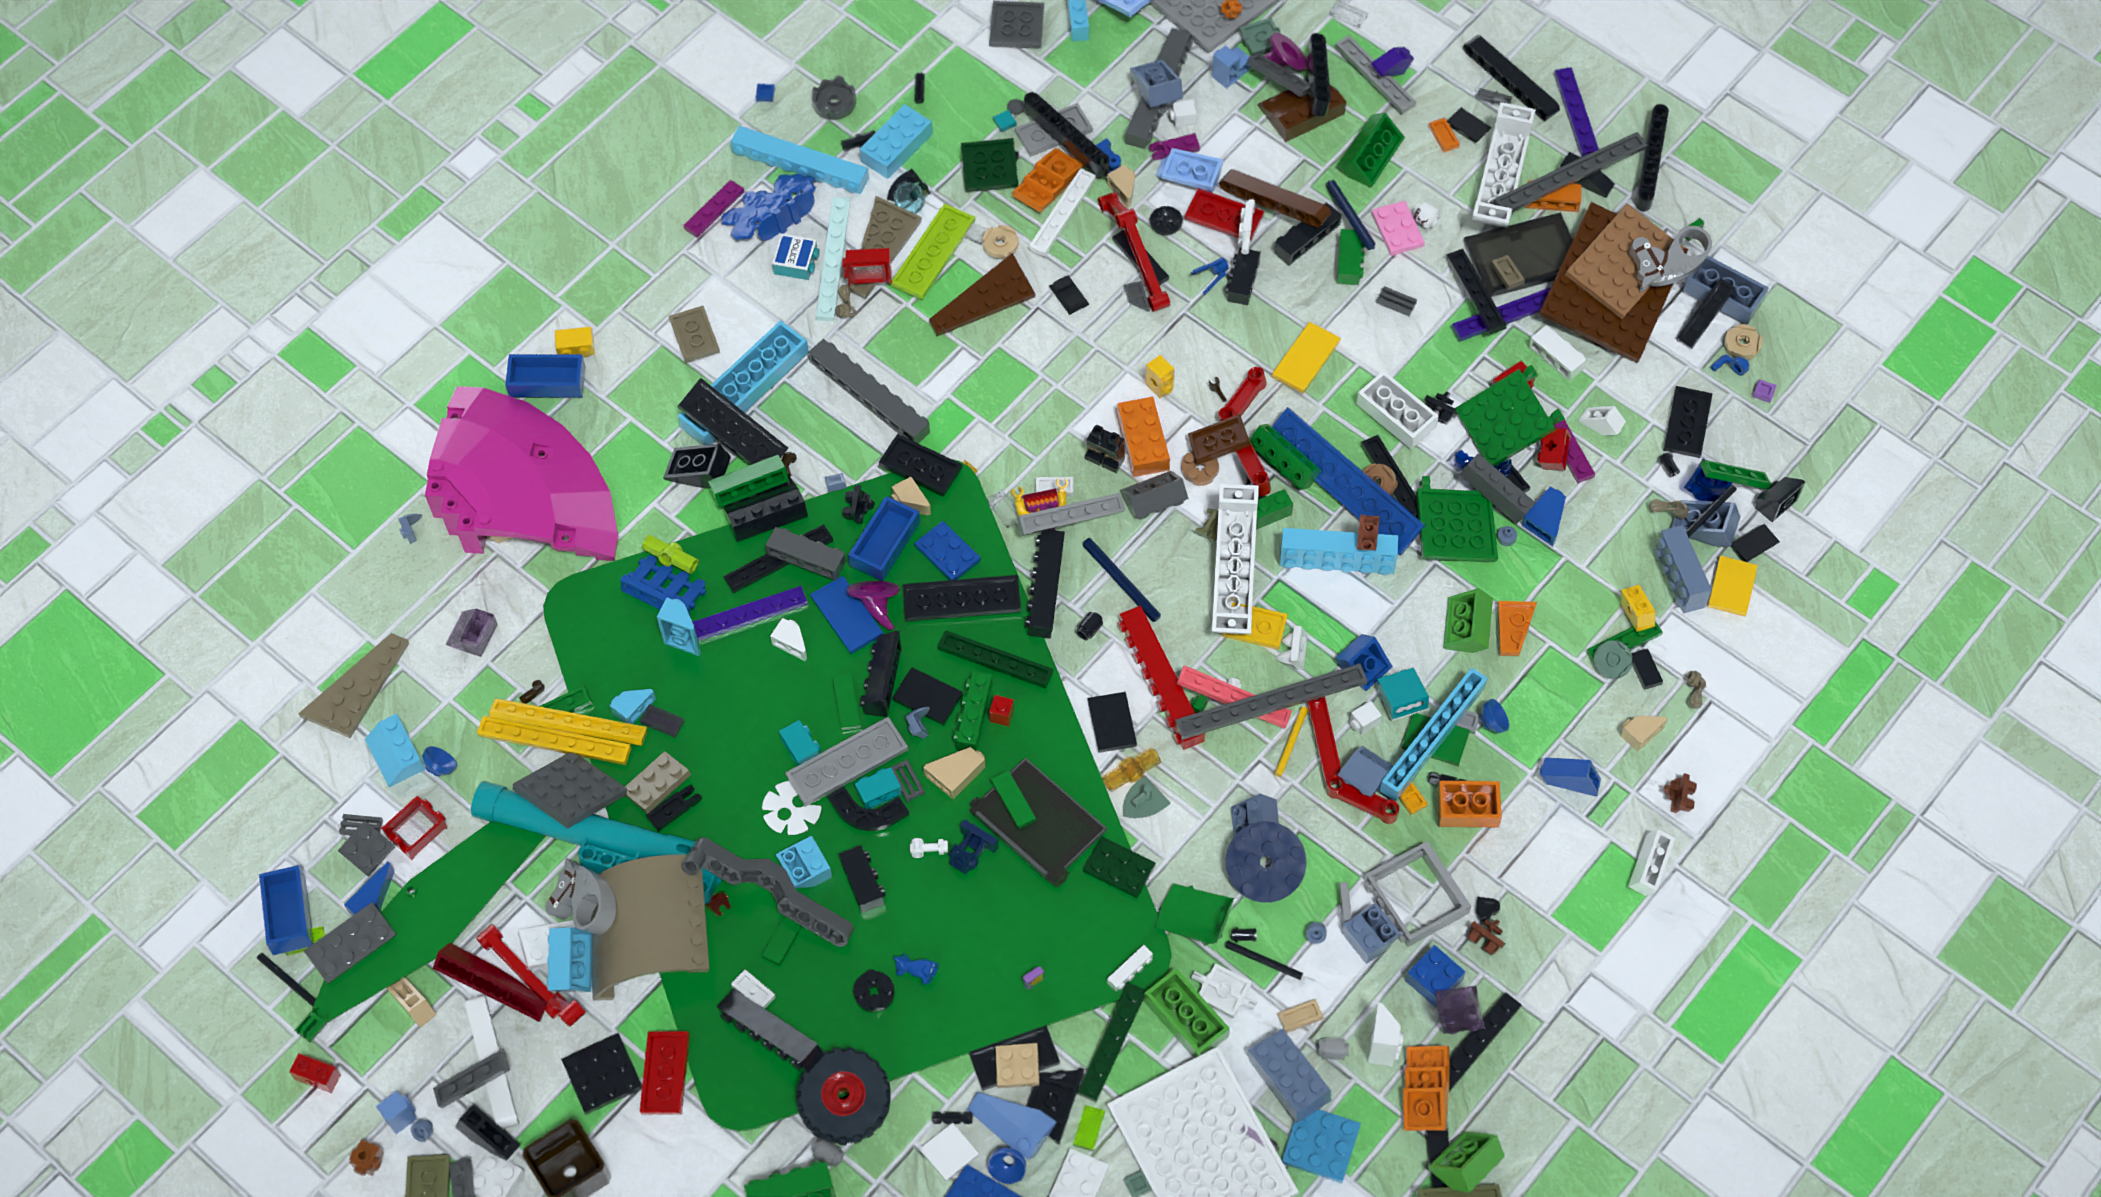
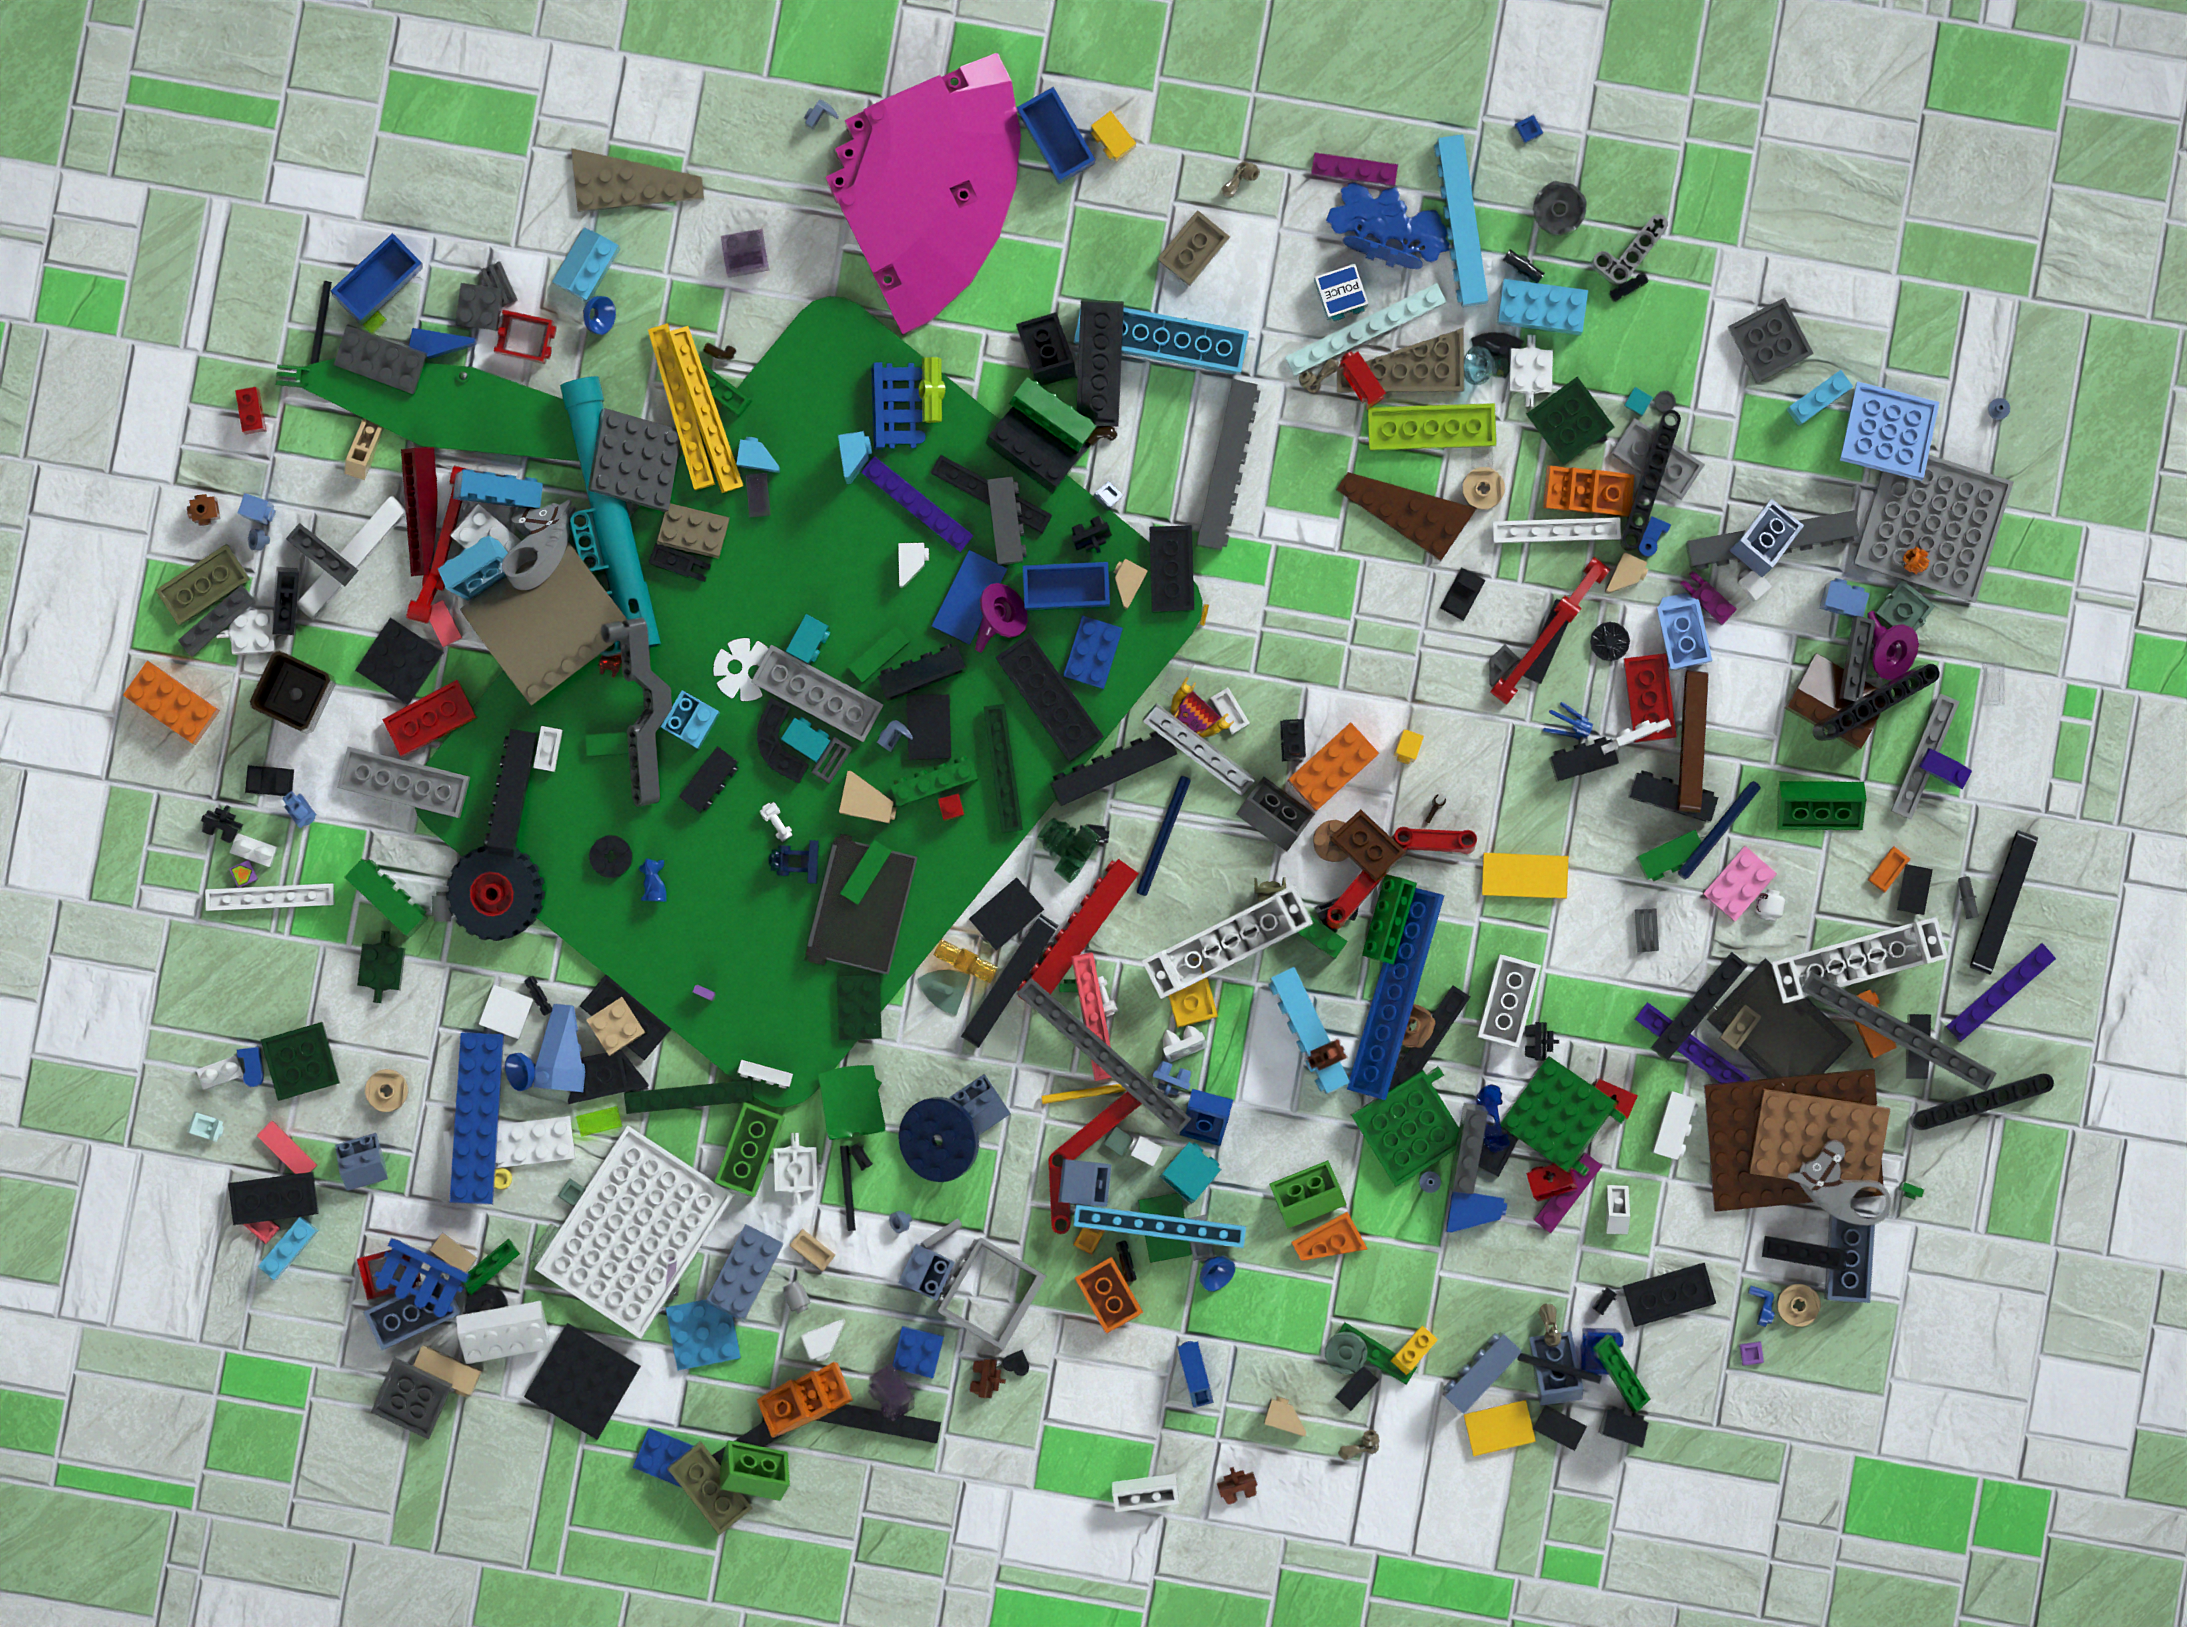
camera: 55 degrees right, 25 degrees up
none -> light grey plate [337,747,470,818]
none -> coral tile [429,600,462,648]
none -> dark azure wedge [453,469,543,509]
none -> black beam [961,914,1059,1048]
none -> clear green beam [1037,818,1101,883]
none -> sand green tile [1104,1127,1134,1156]
none -> medium blue hips [1152,1061,1191,1097]
none -> dark tan piece [1221,162,1260,198]
none -> white plate [1508,335,1553,407]
none -> light grey beam [1592,214,1668,286]

